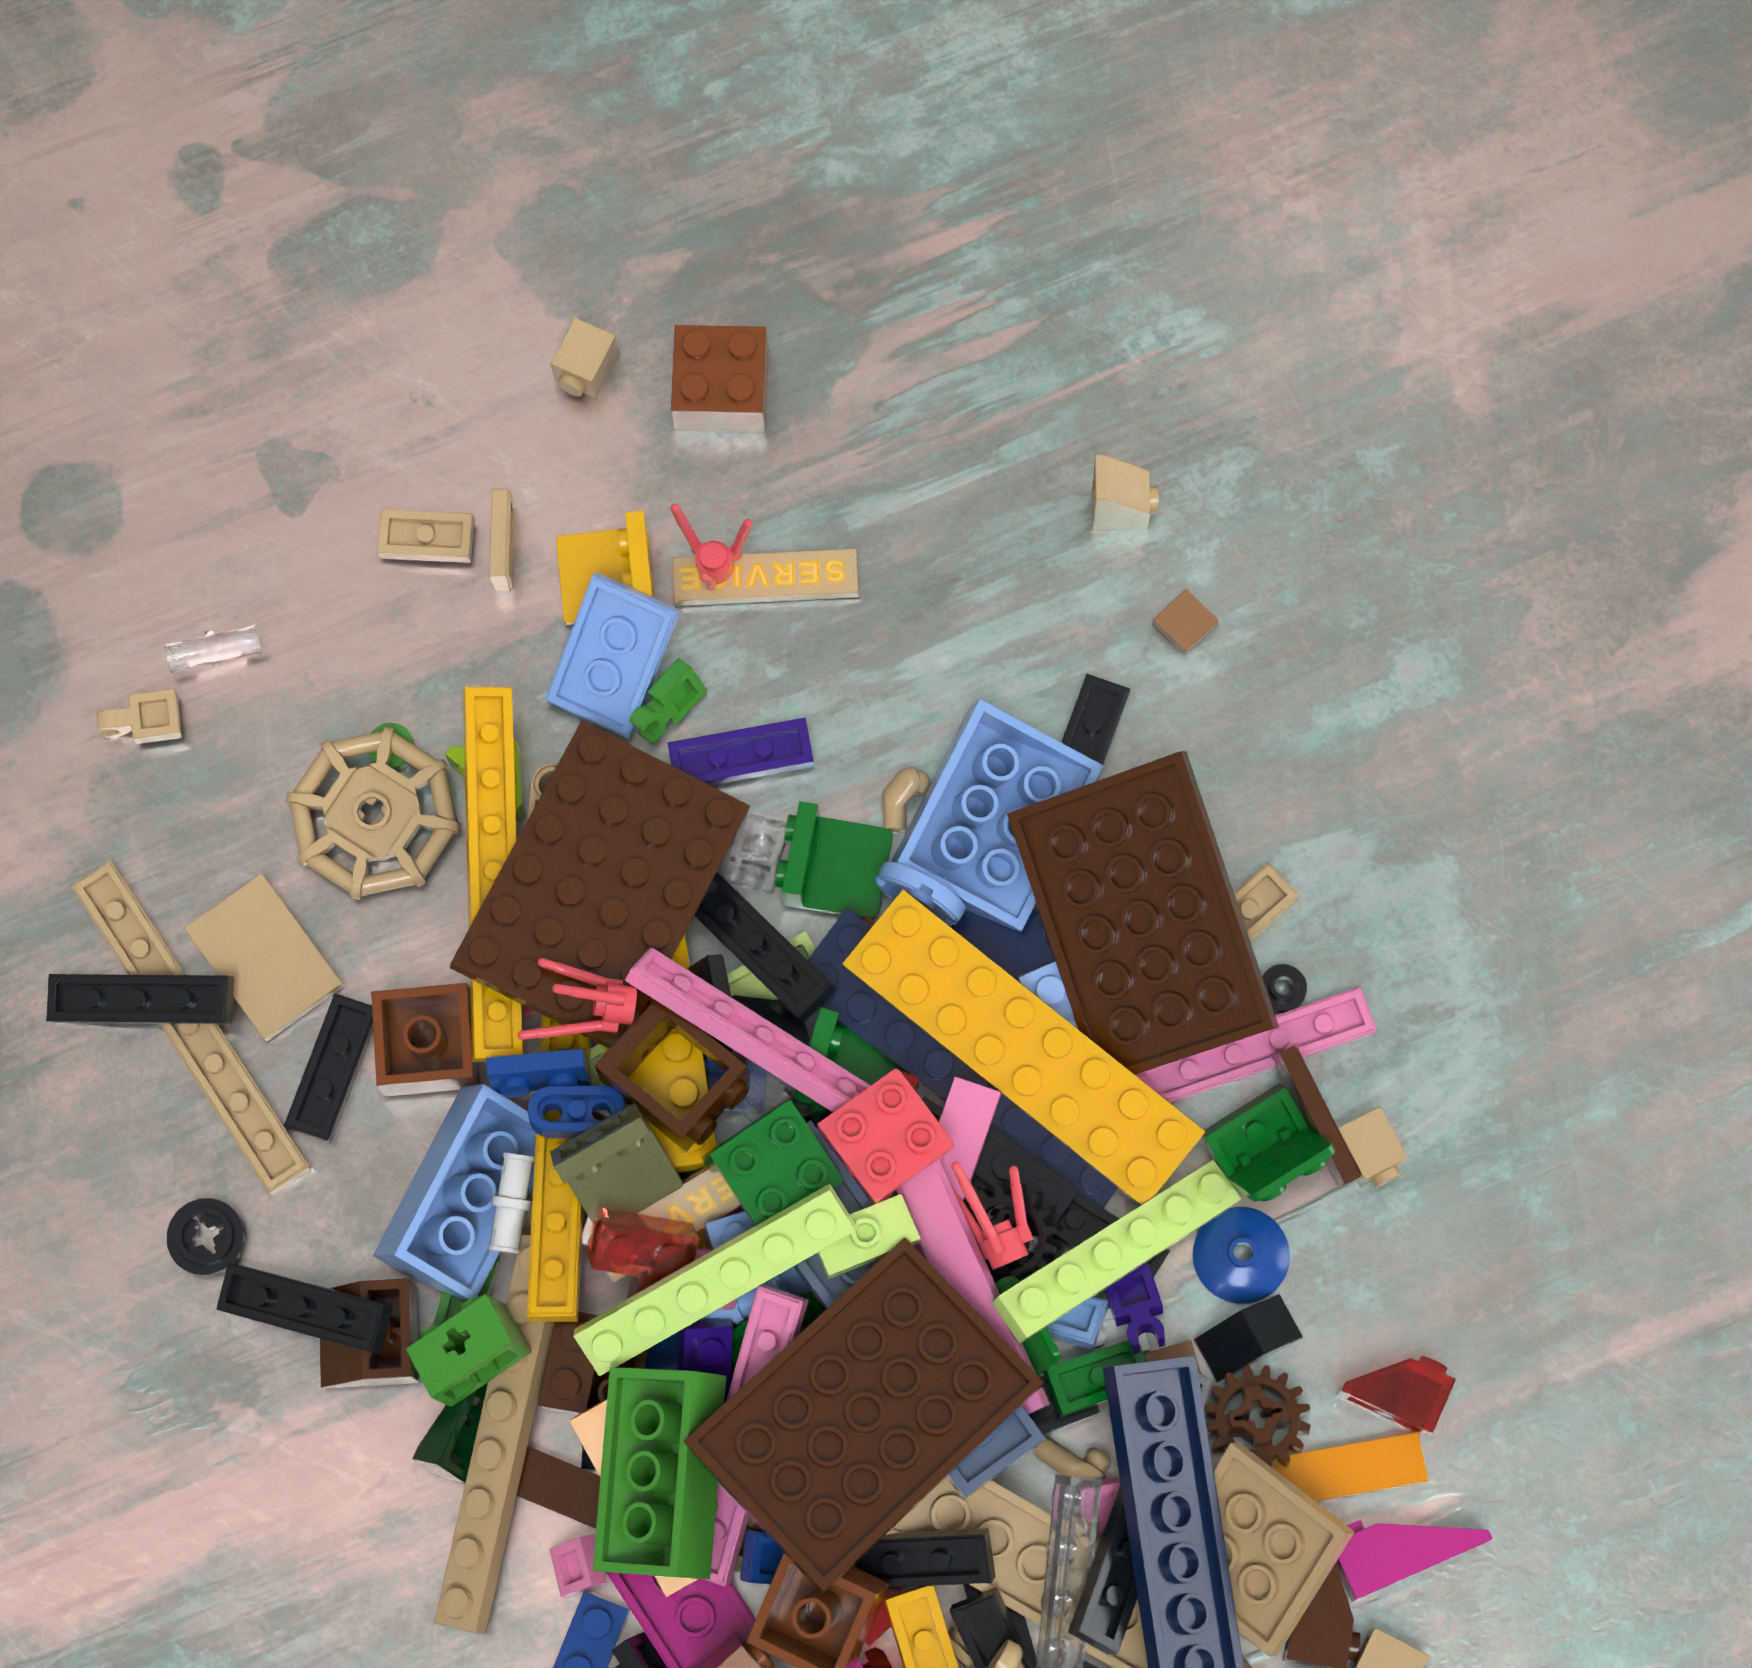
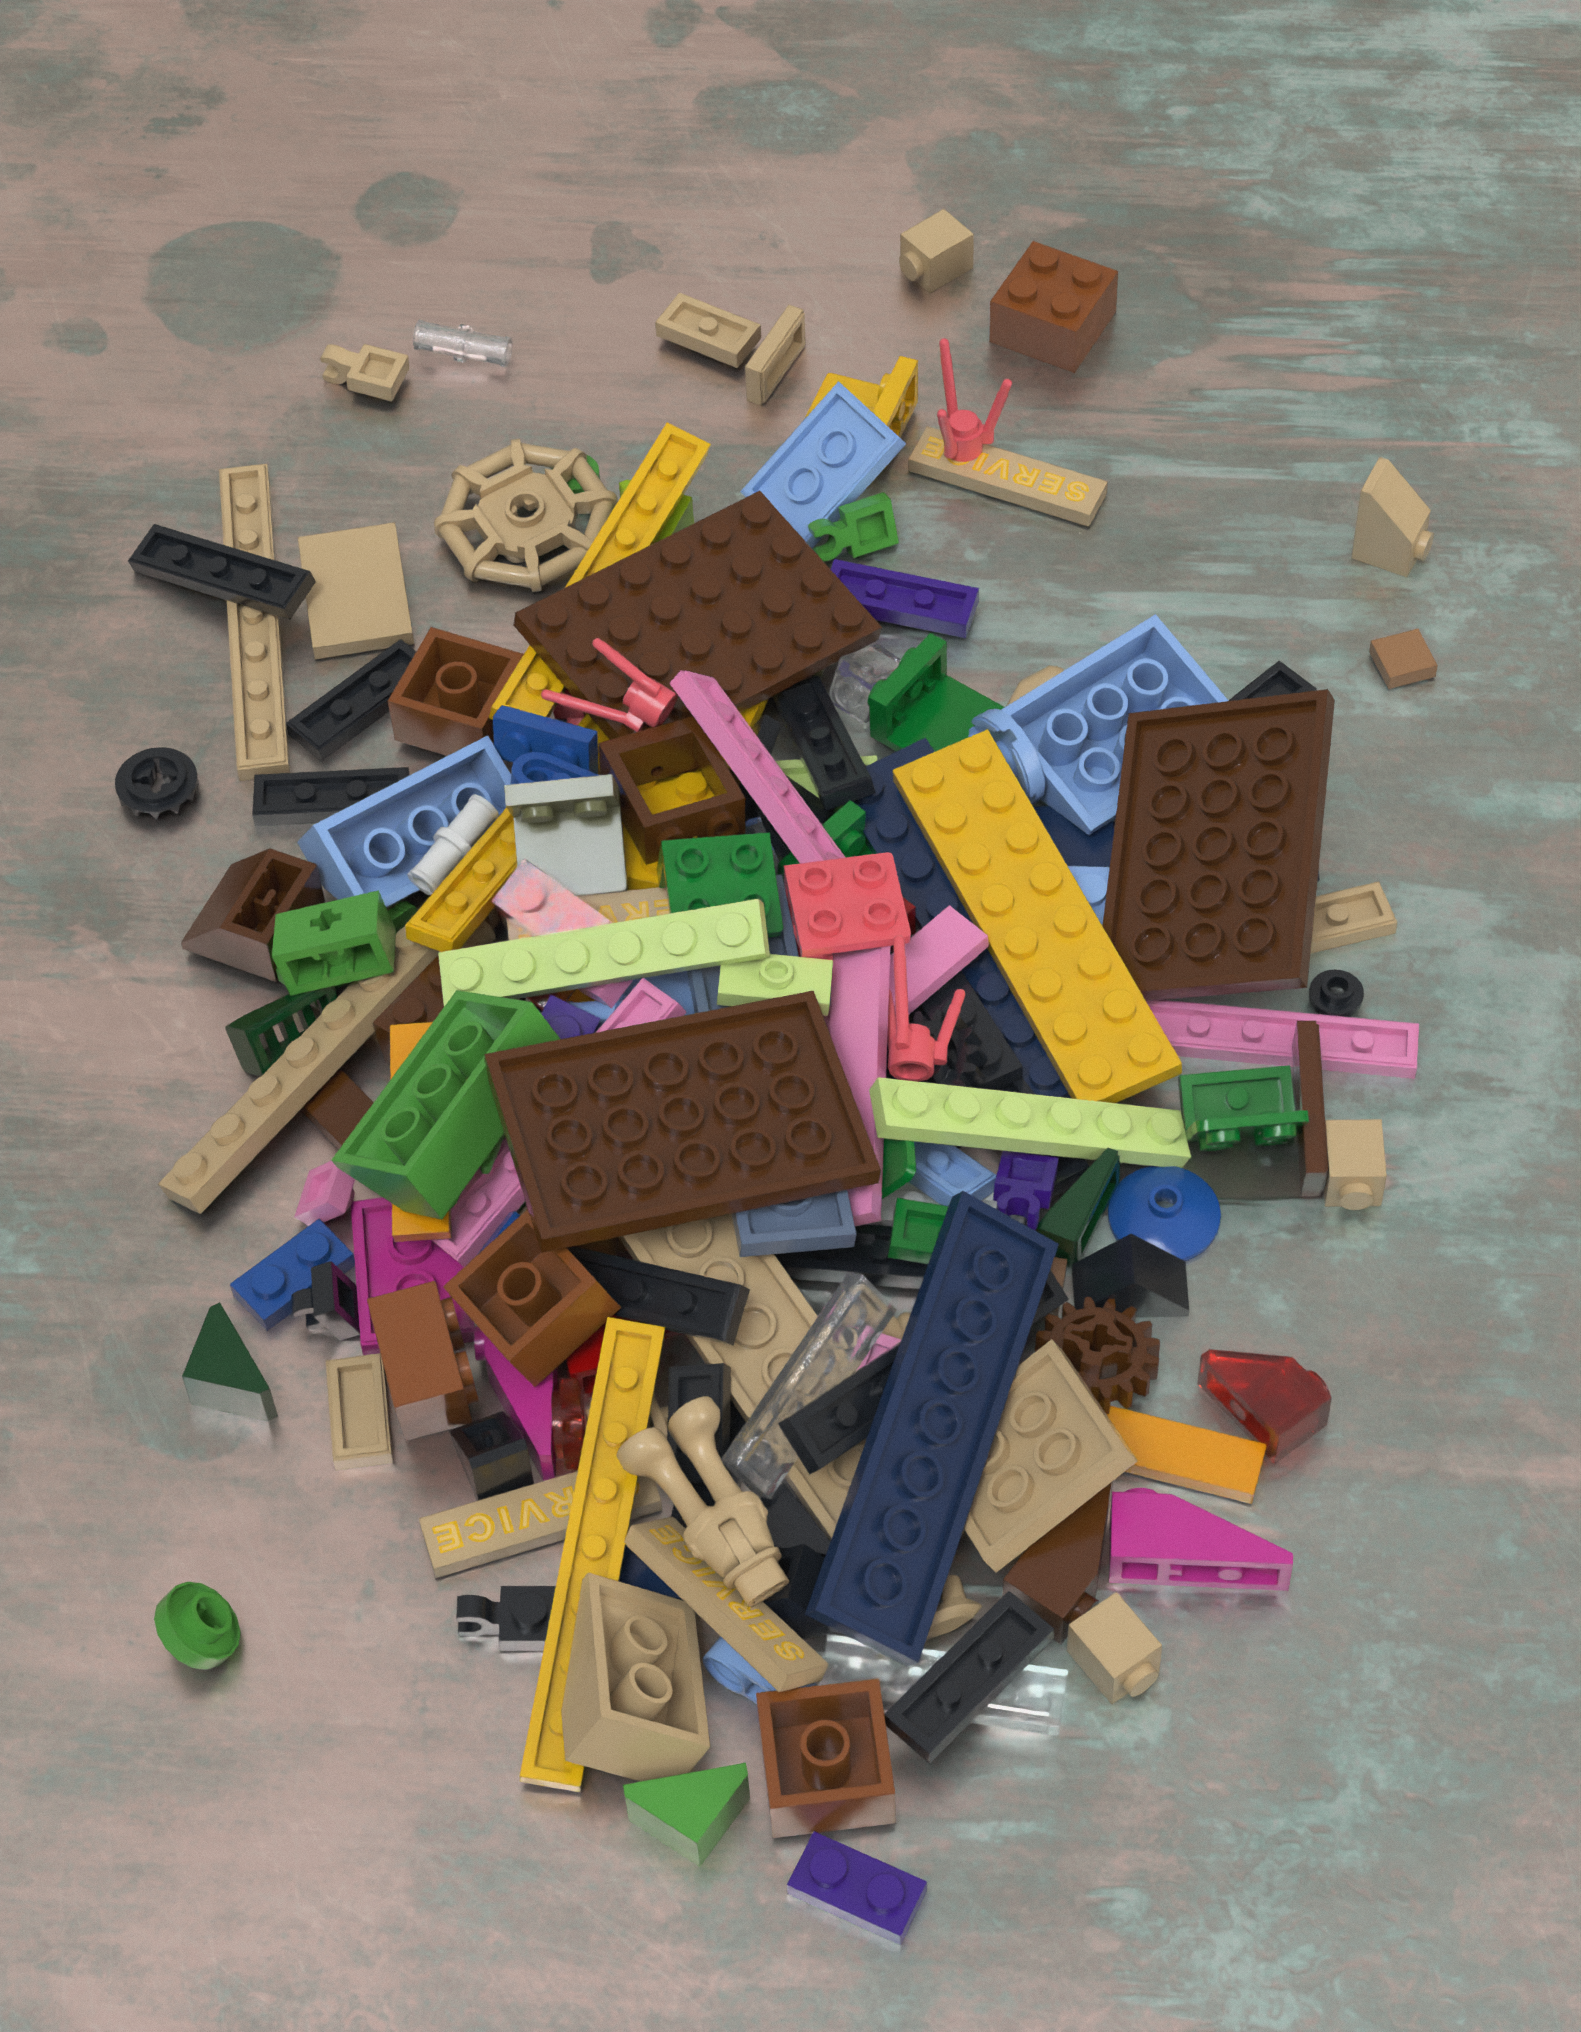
camera: 25 degrees right, 20 degrees down
black tile [216,1262,393,1354] -> none
none -> black tile [252,767,410,826]
none -> dark green slope [1035,1148,1120,1269]

